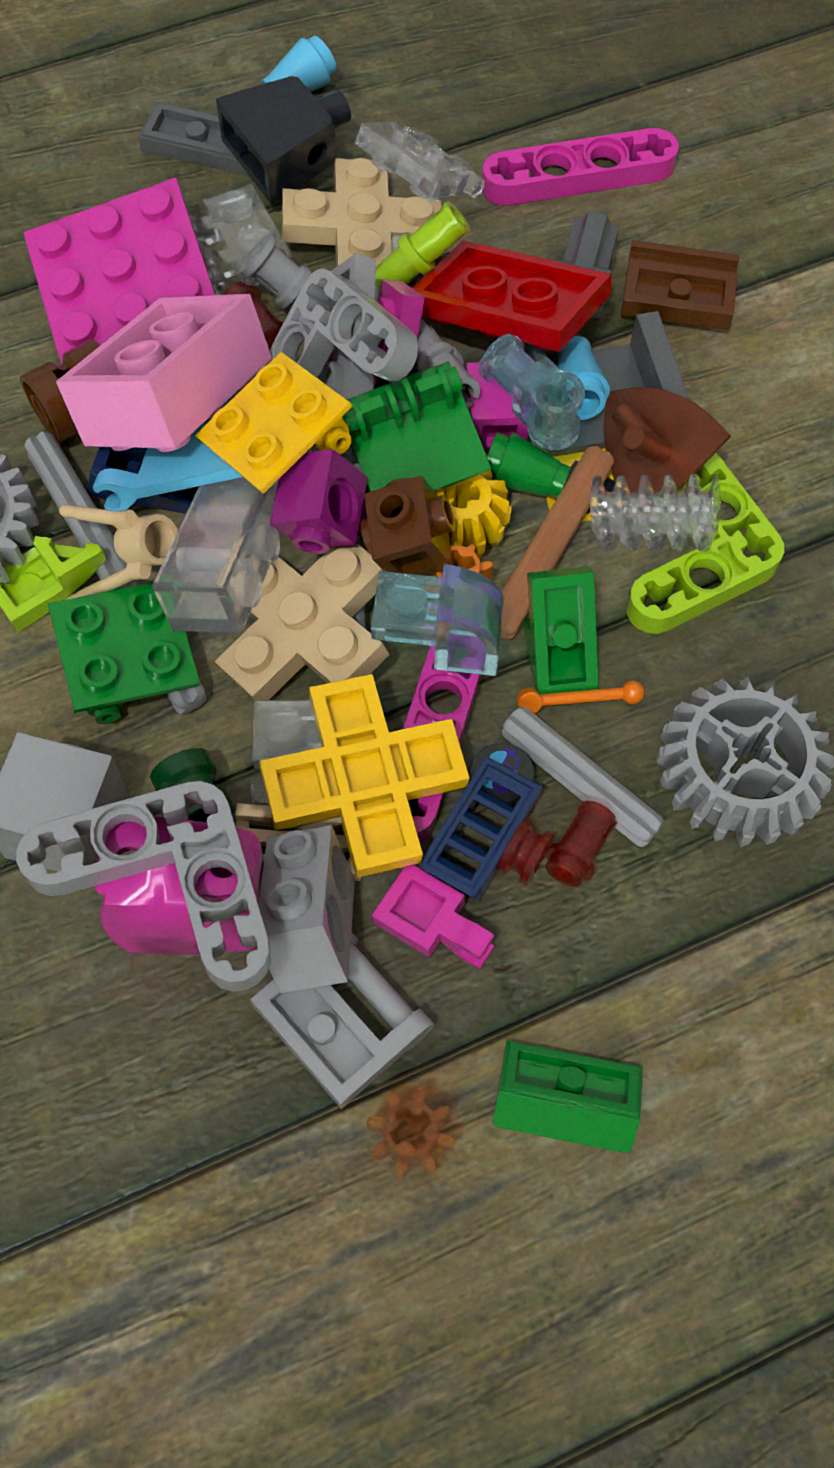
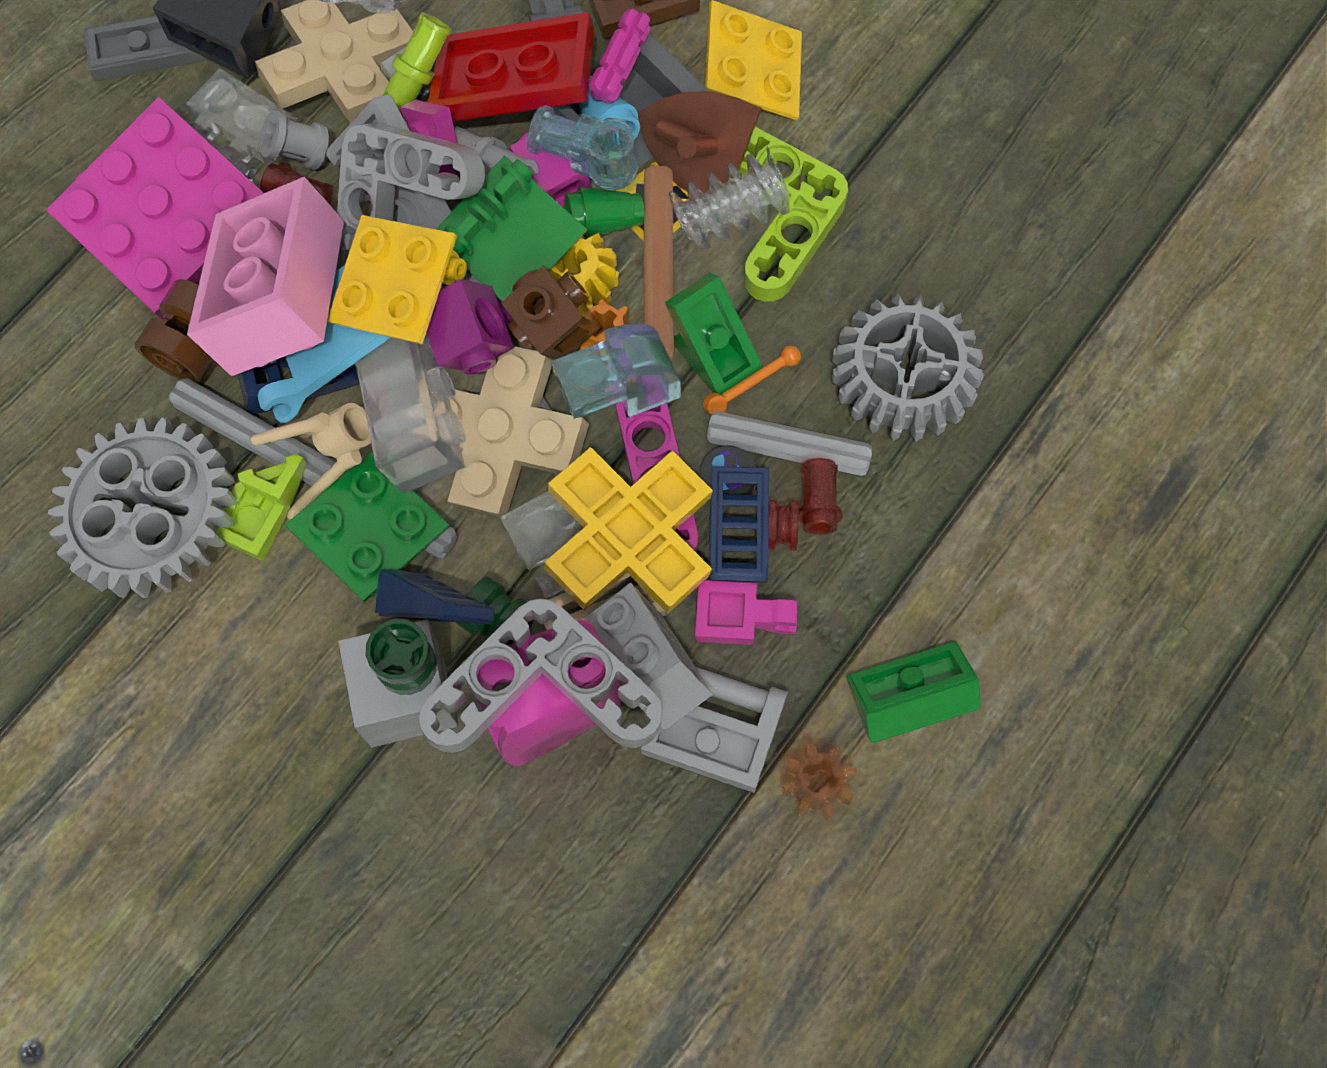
camera: 25 degrees left, 5 degrees up
none -> dark green wheel [365,619,437,695]
none -> dark blue slope [375,569,494,624]
none -> dark pink axle [589,8,650,104]
none -> yellow hinge [705,0,802,121]

